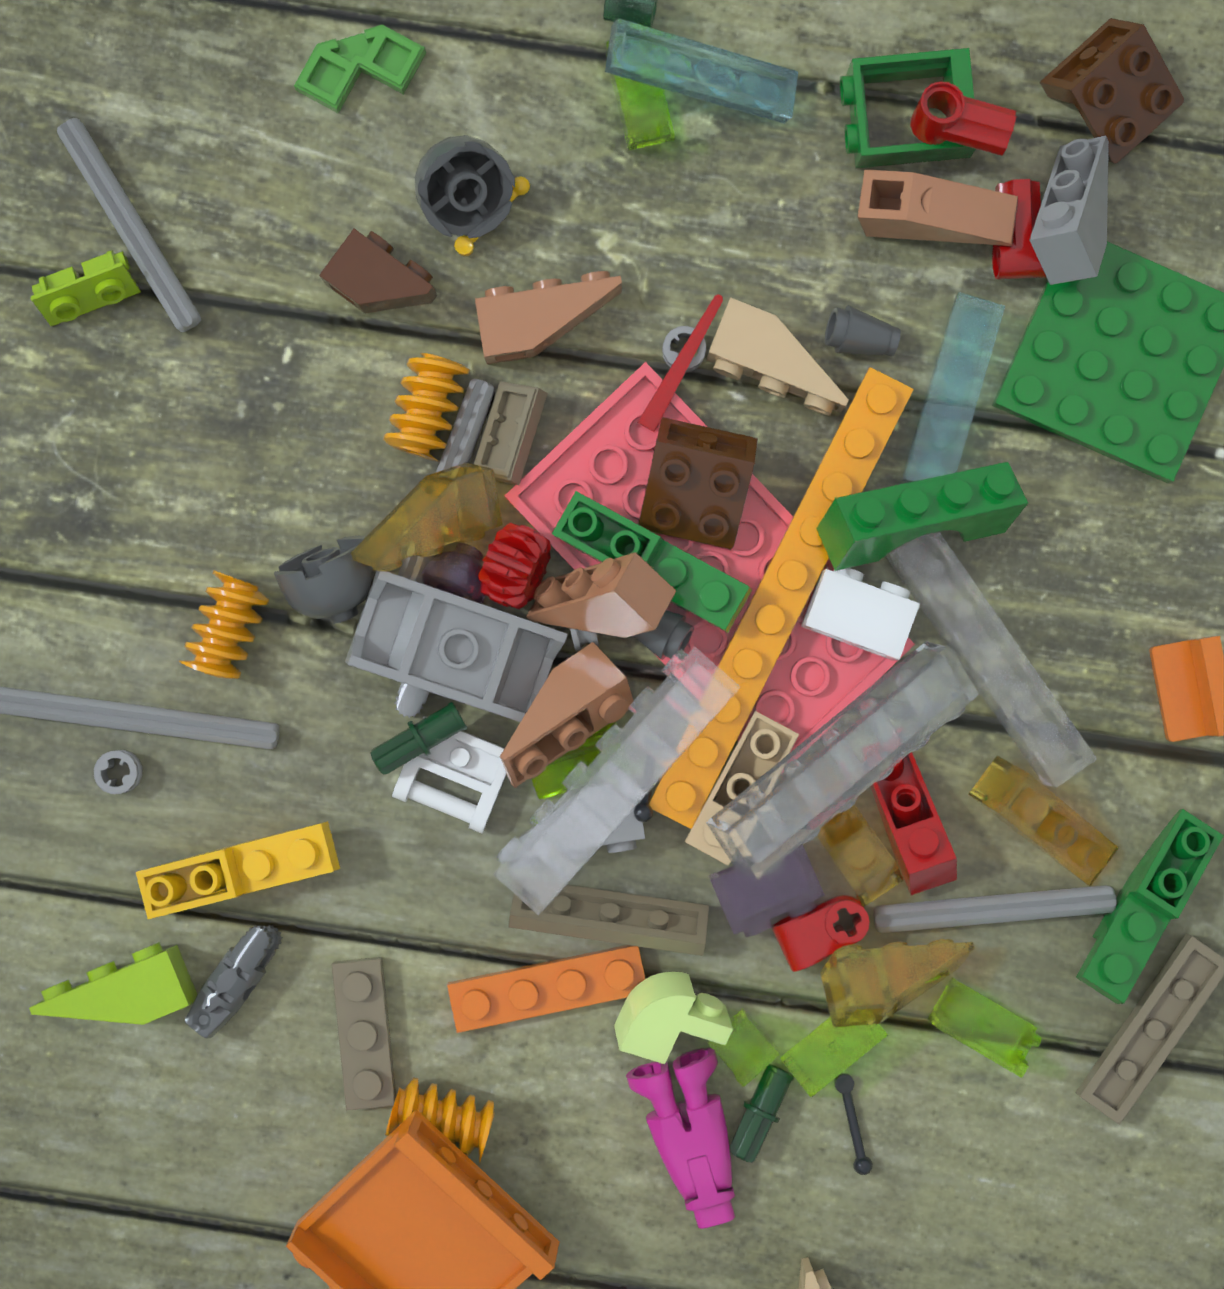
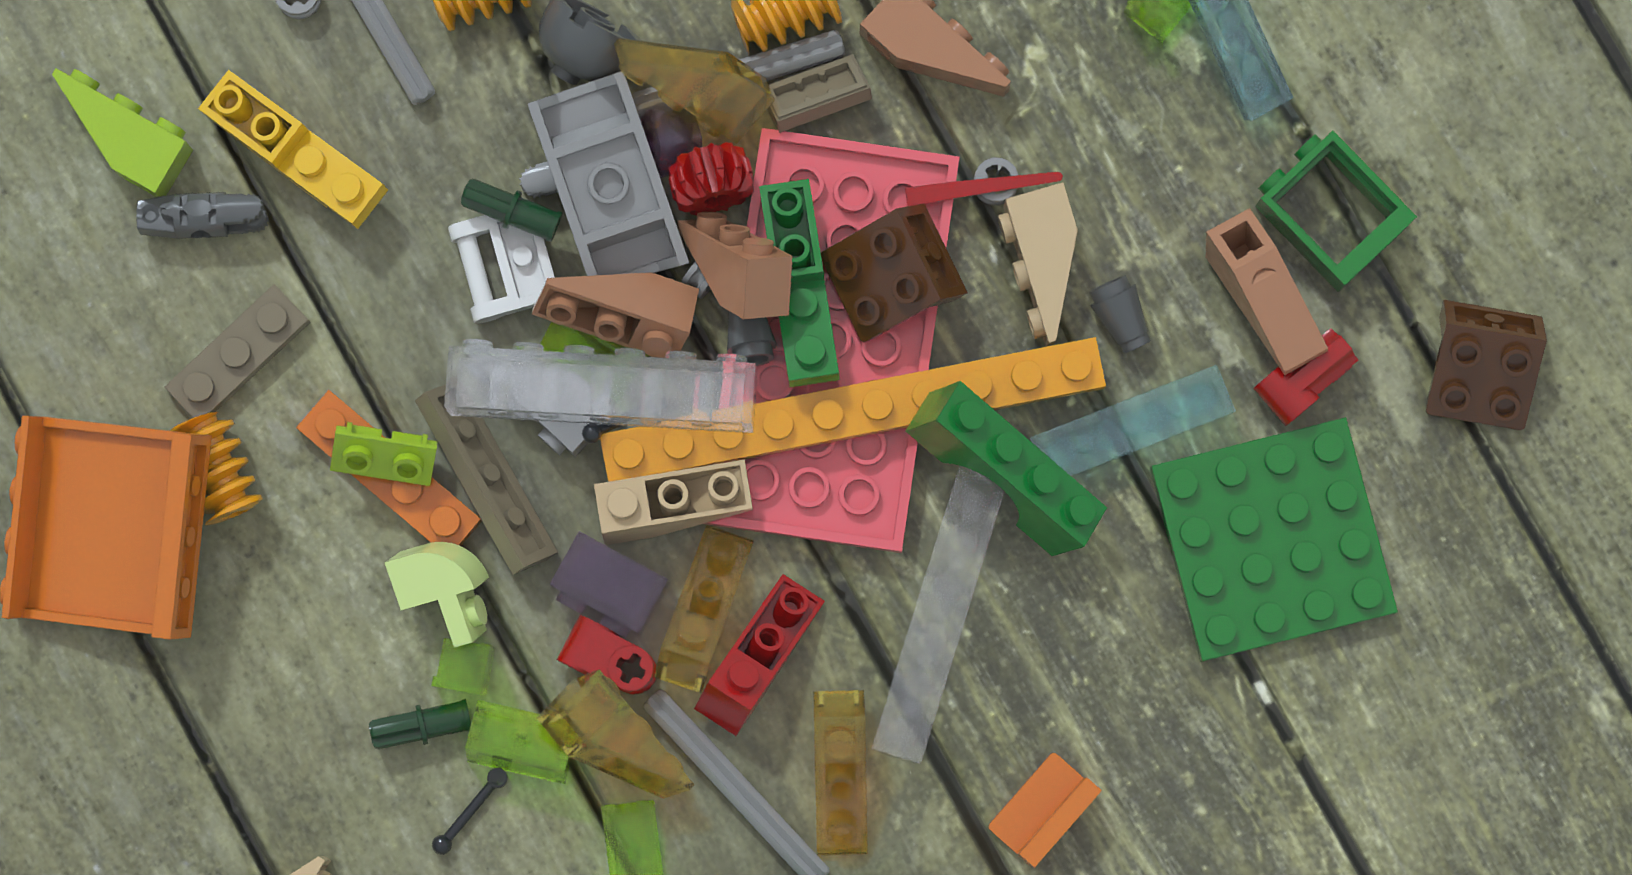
camera: 50 degrees right, 5 degrees down
dark pink piece [626,1048,735,1229] -> none
clear brick [706,641,979,880] -> none
white brick [801,568,920,661] -> none
red piece [910,81,1016,156] -> none
light grey slope [1030,136,1109,285] -> none
none -> lime hinge [329,422,437,486]

